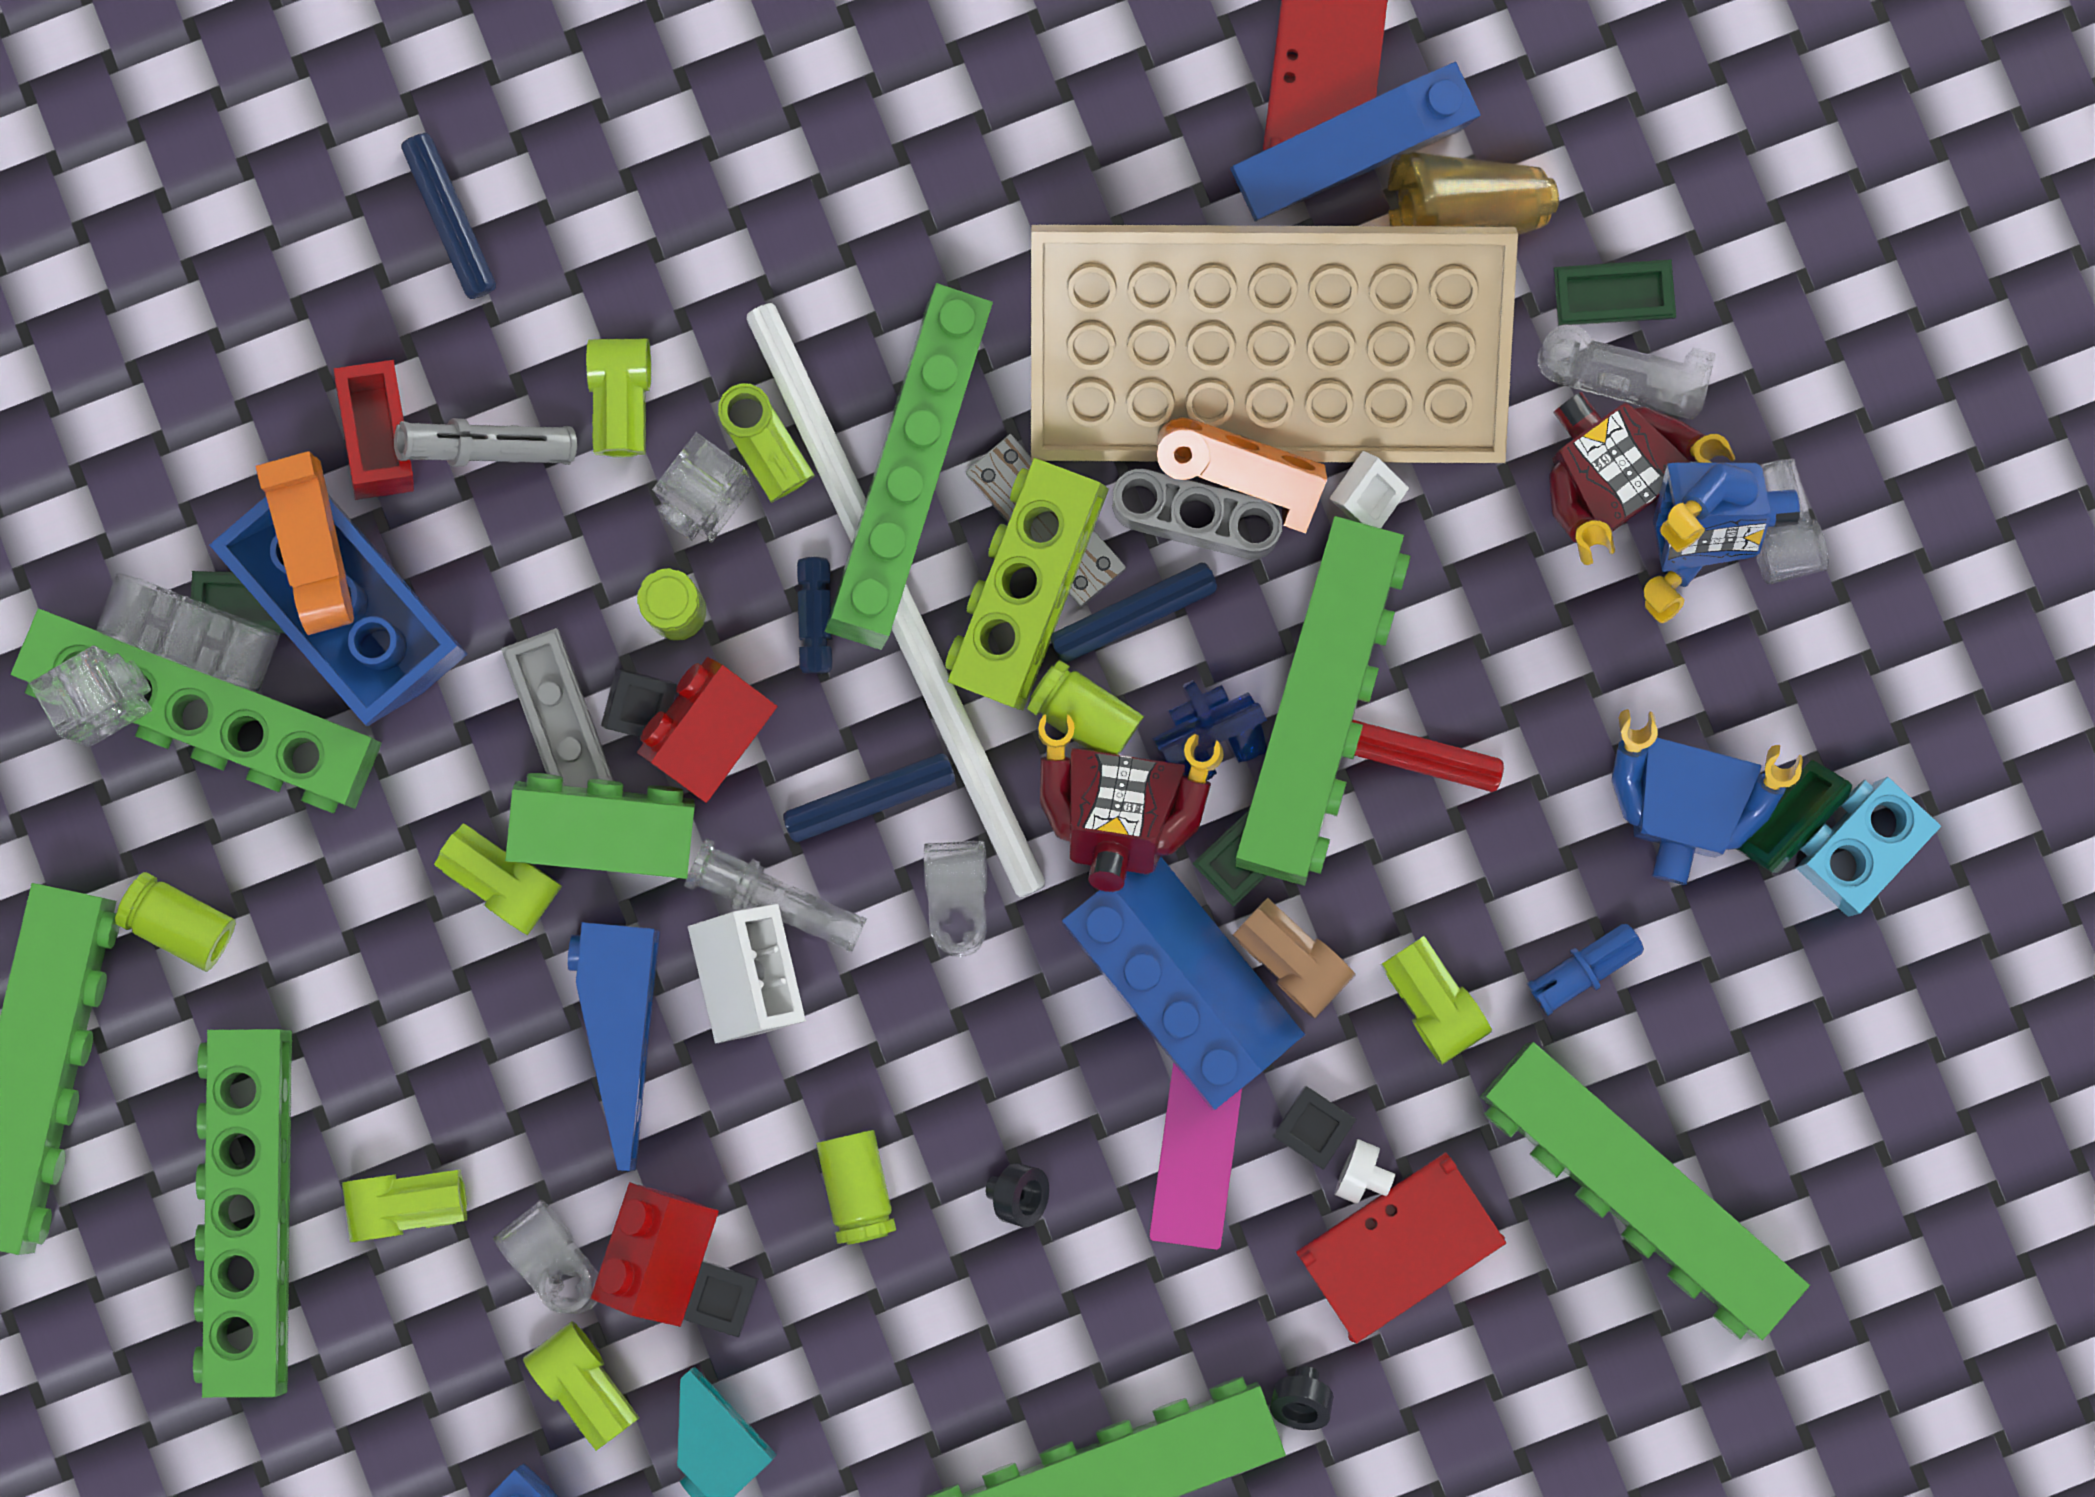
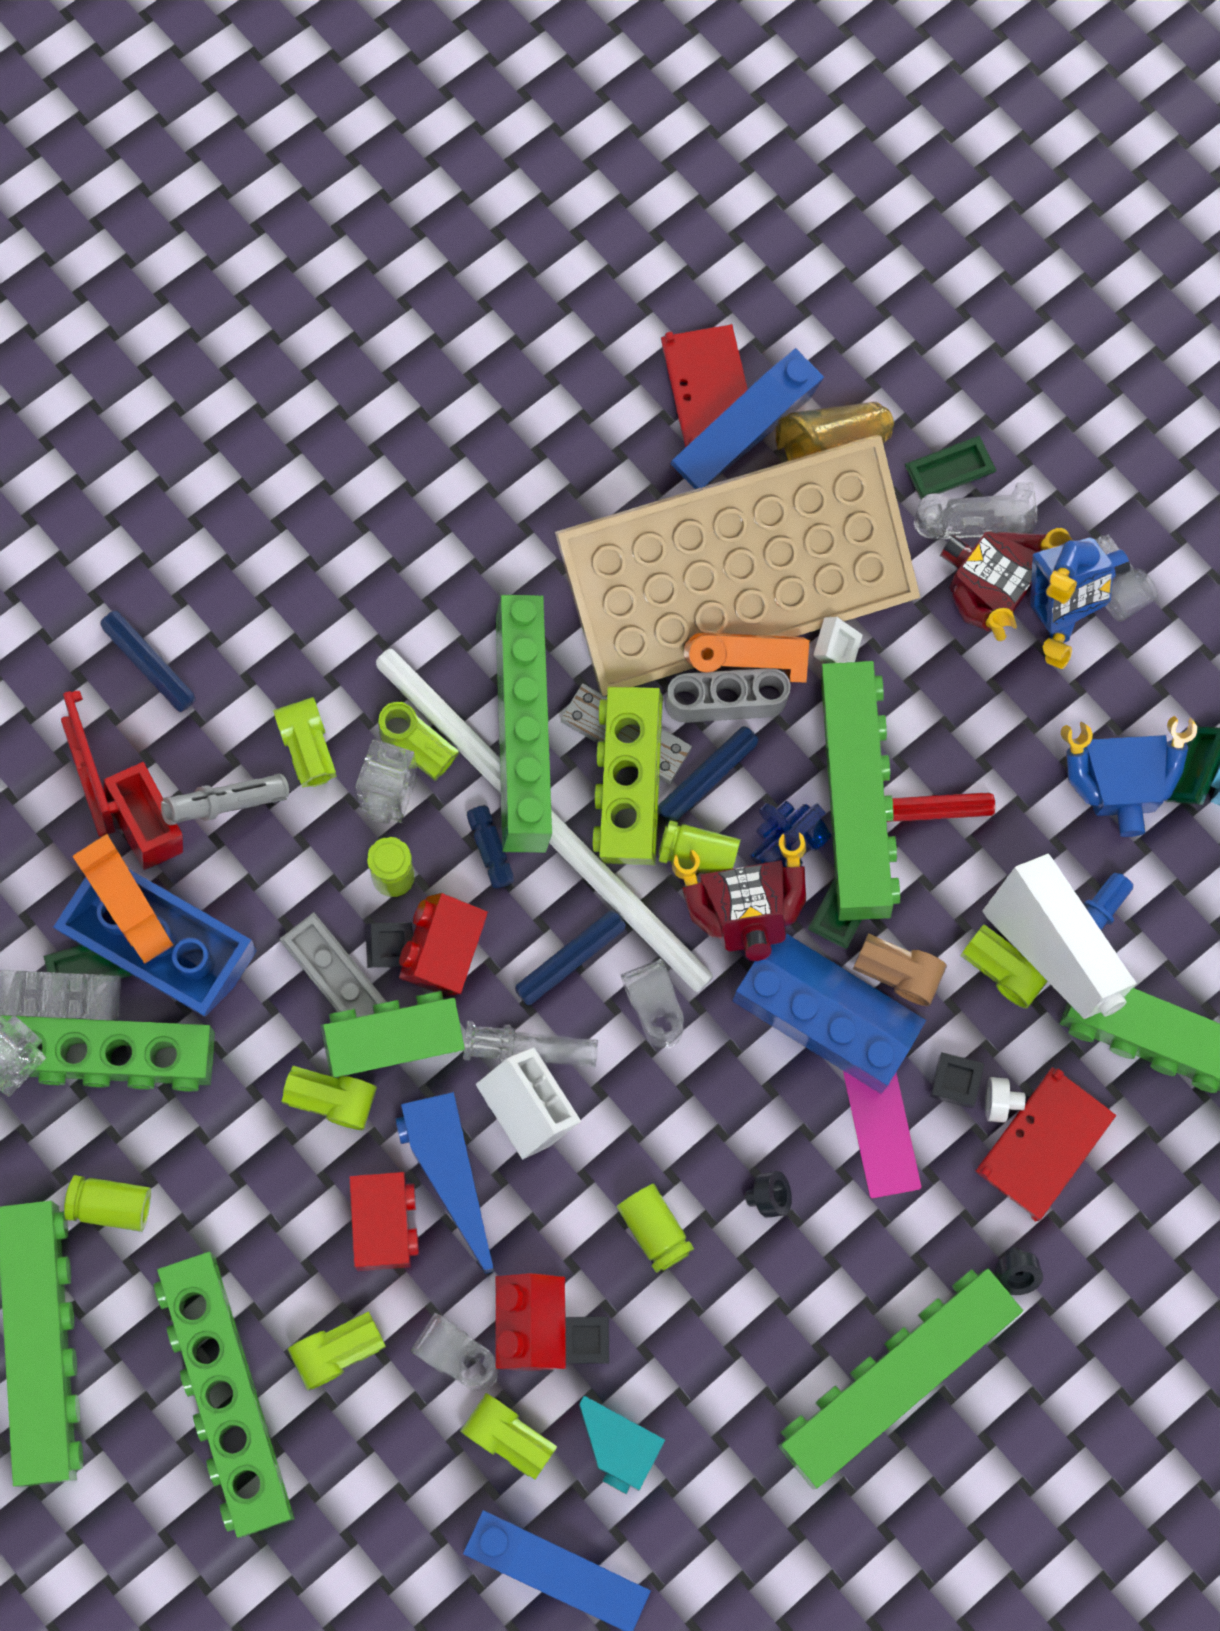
camera: 25 degrees left, 10 degrees down
none -> red door [61,690,119,837]
none -> red brick [350,1172,419,1271]
none -> white slope [983,854,1137,1019]

